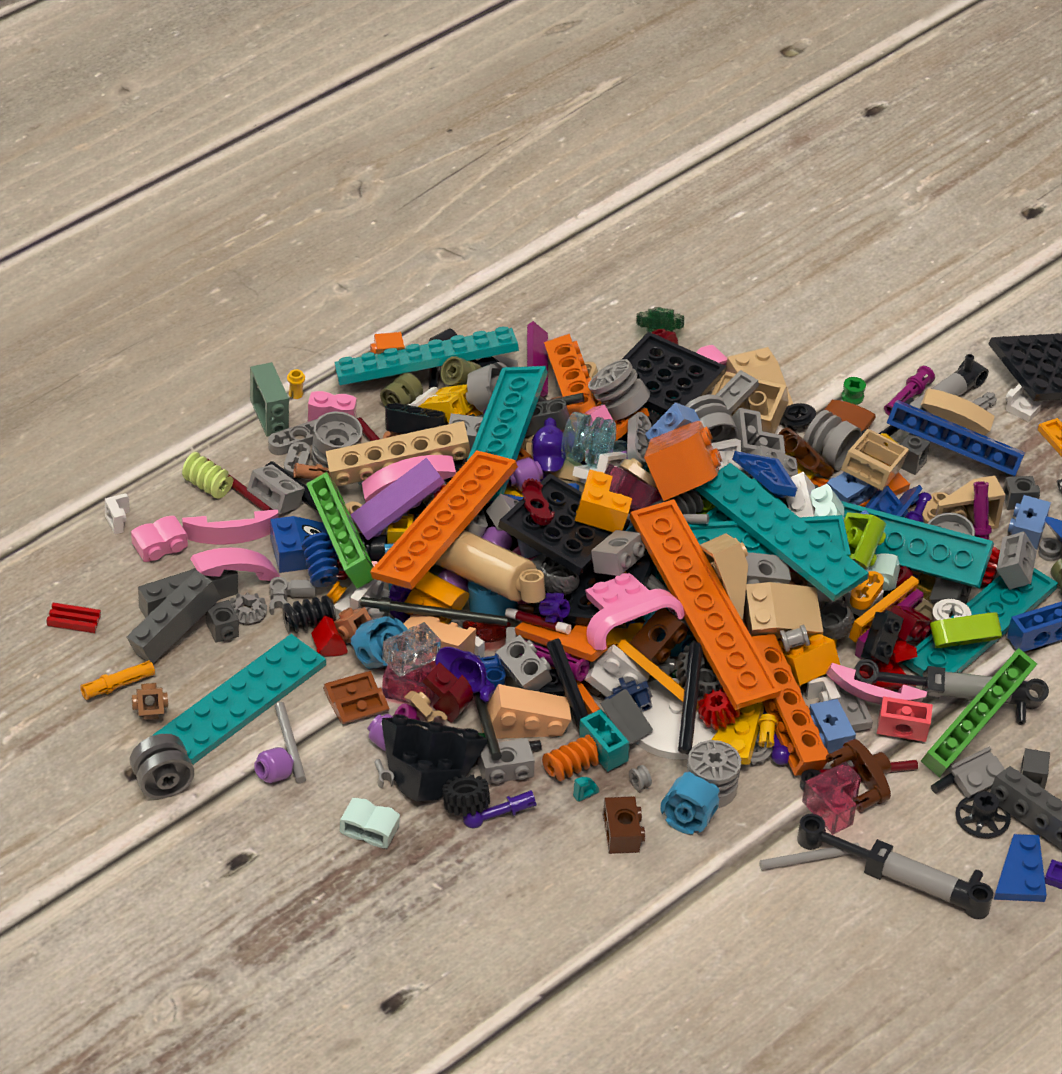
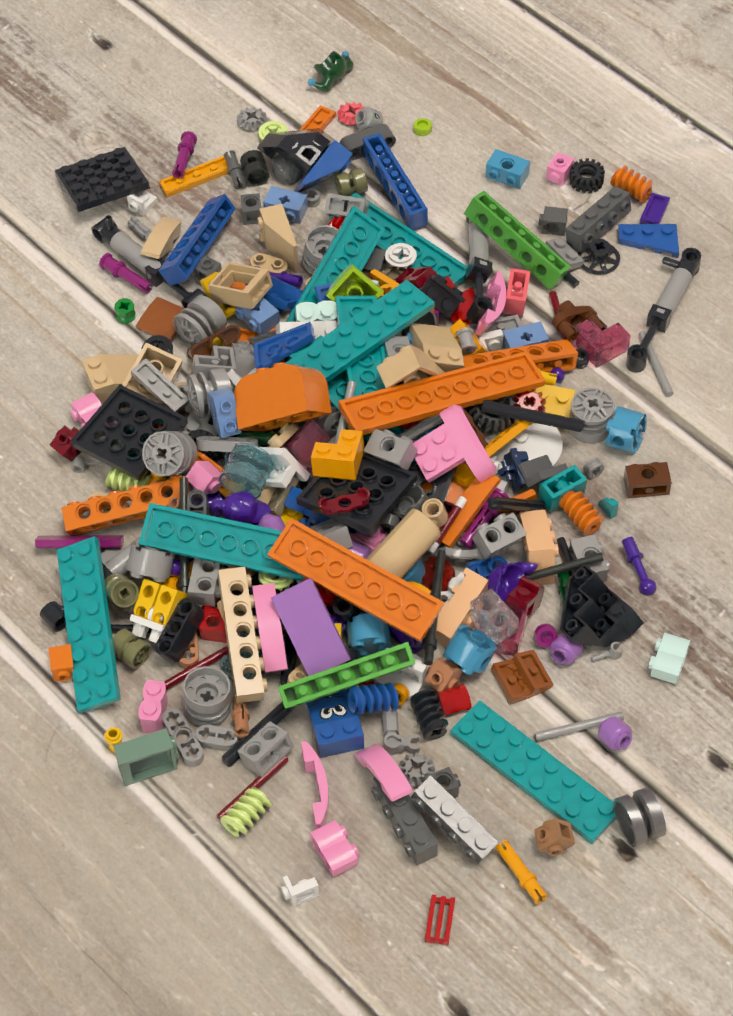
camera: 85 degrees left, 10 degrees up
tan plate [404,691,447,722] -> none
black tyre [442,775,490,816] -> none
dark purple gear [539,593,570,623] -> none
clear green gear [636,307,685,332] -> none
lime beam [930,612,1003,648] -> none
magenta pin [973,481,992,540] -> none

